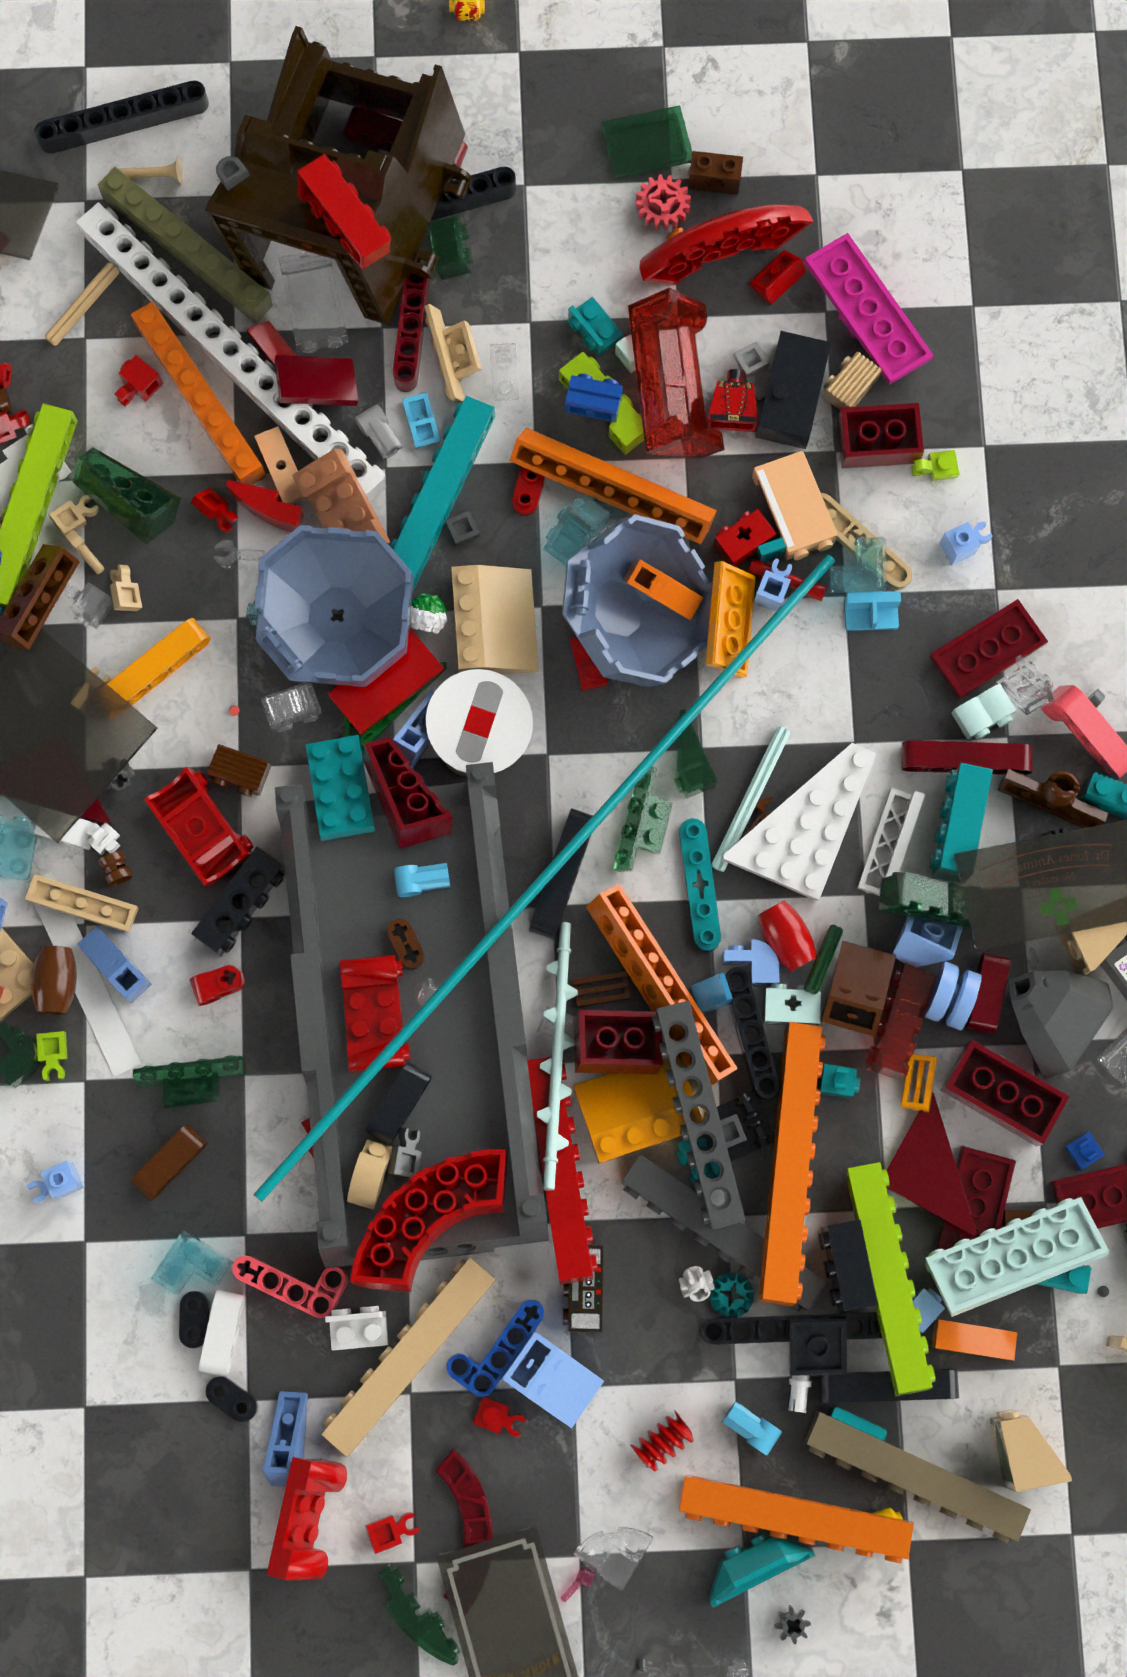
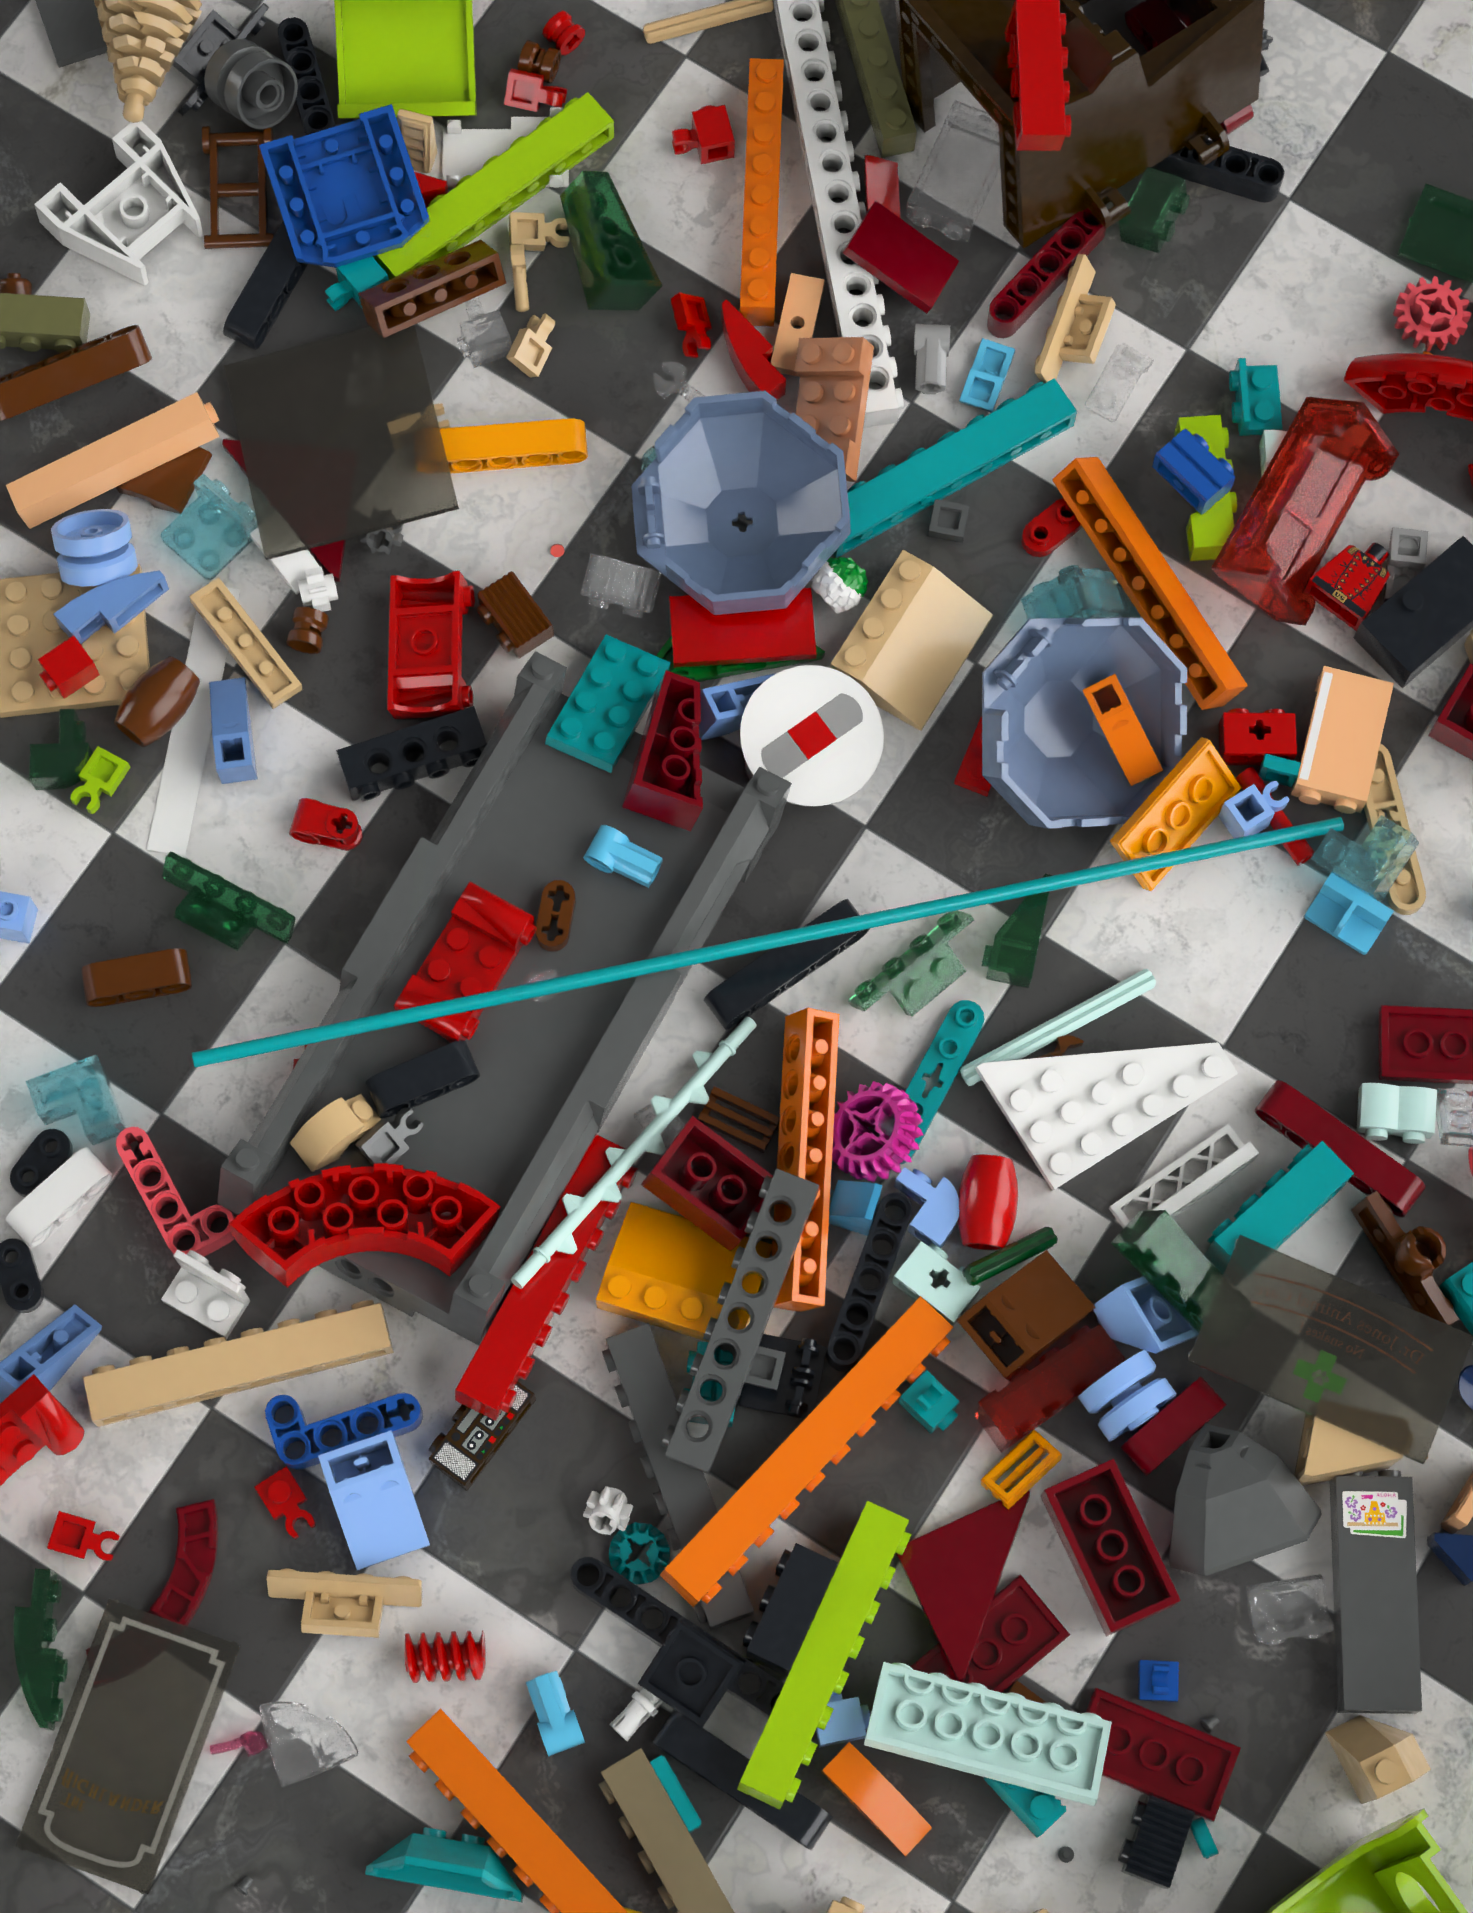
camera: 35 degrees right, 5 degrees down
none -> tan bracket [267,1568,422,1638]
none -> dark pink gear [832,1081,923,1182]

